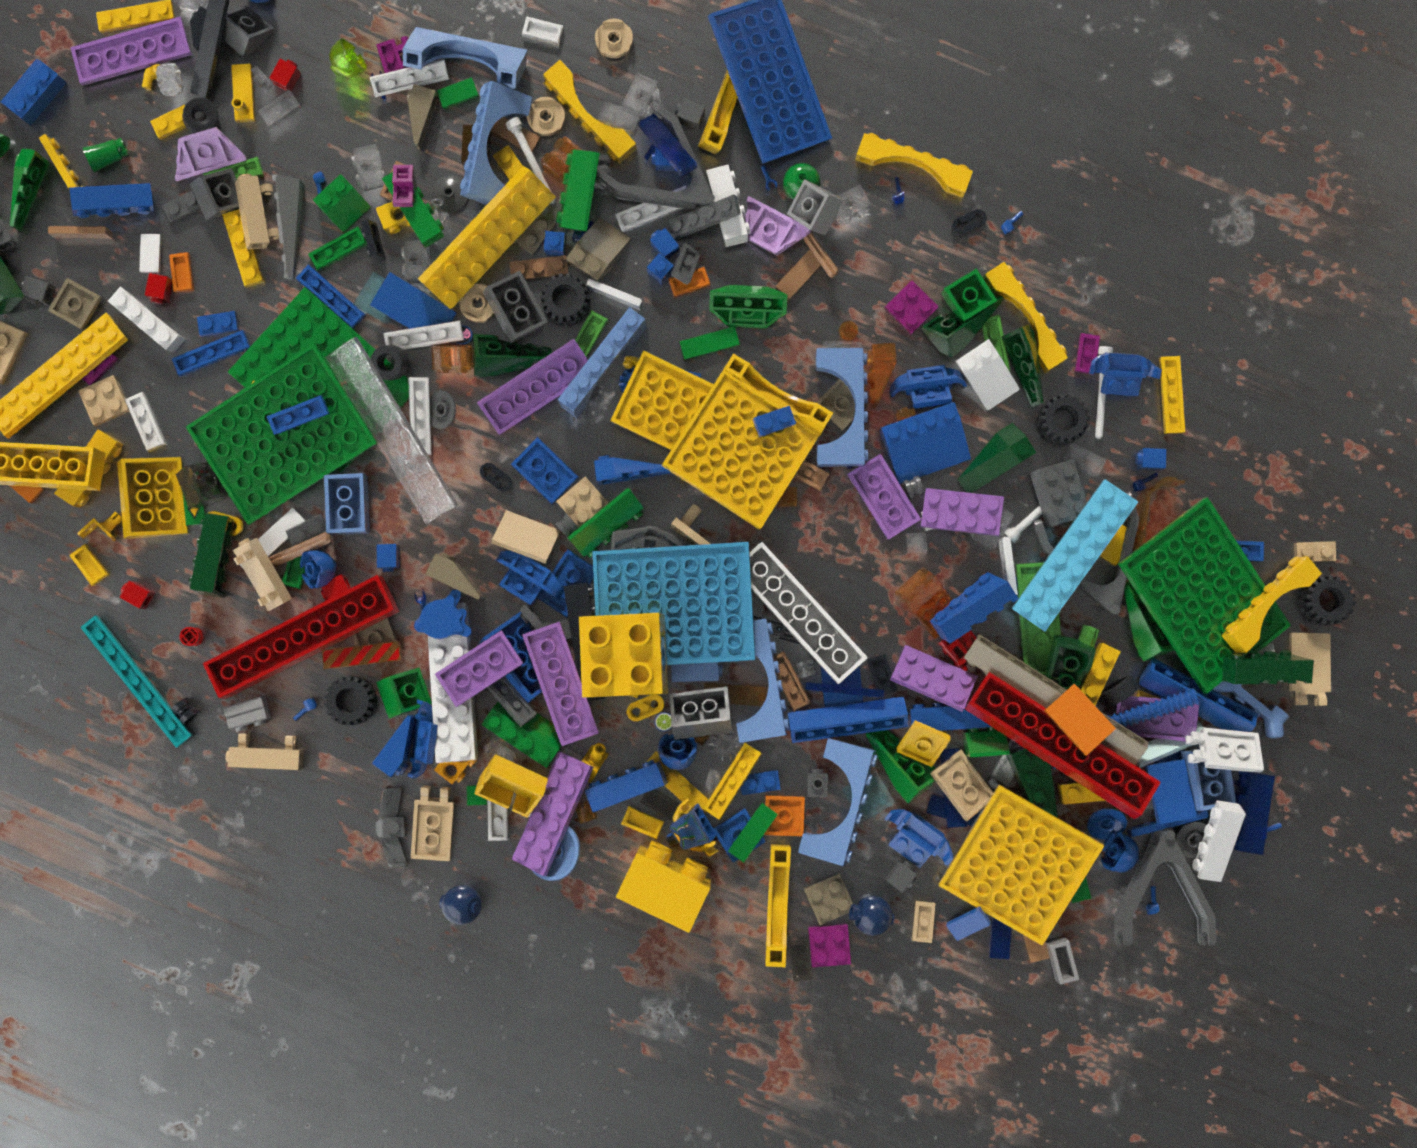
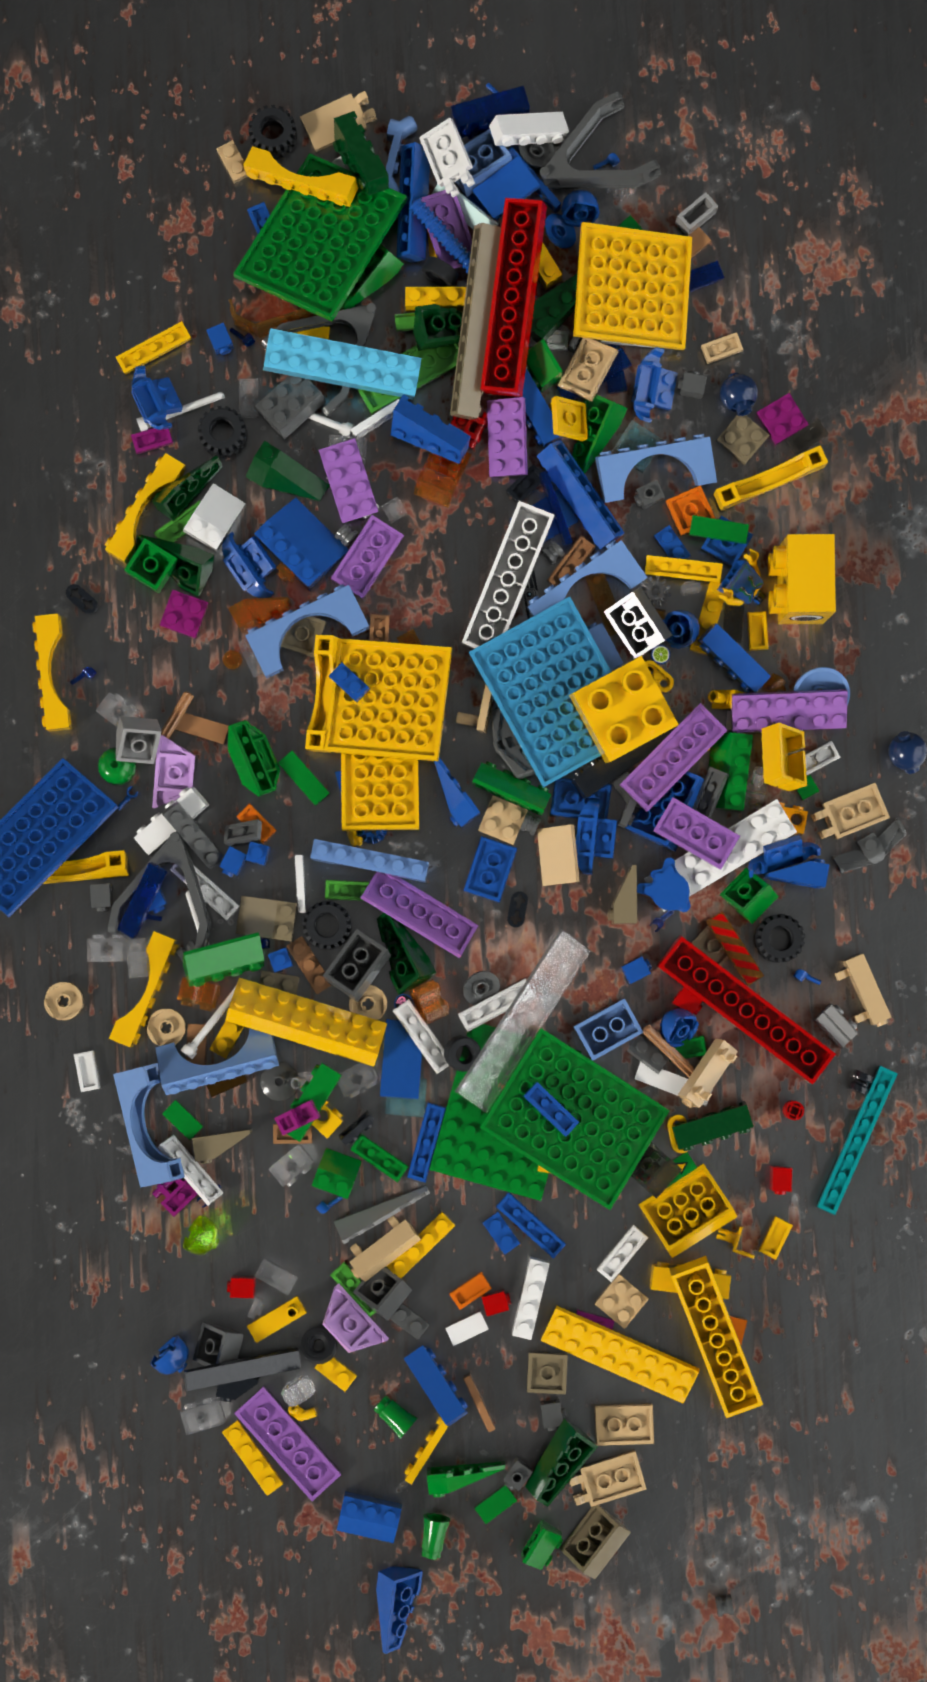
camera: 125 degrees left, 0 degrees up
tile [946,906,991,941] -> none
blue hand [1001,211,1024,234] -> none
orange tile [1044,684,1116,756] -> none

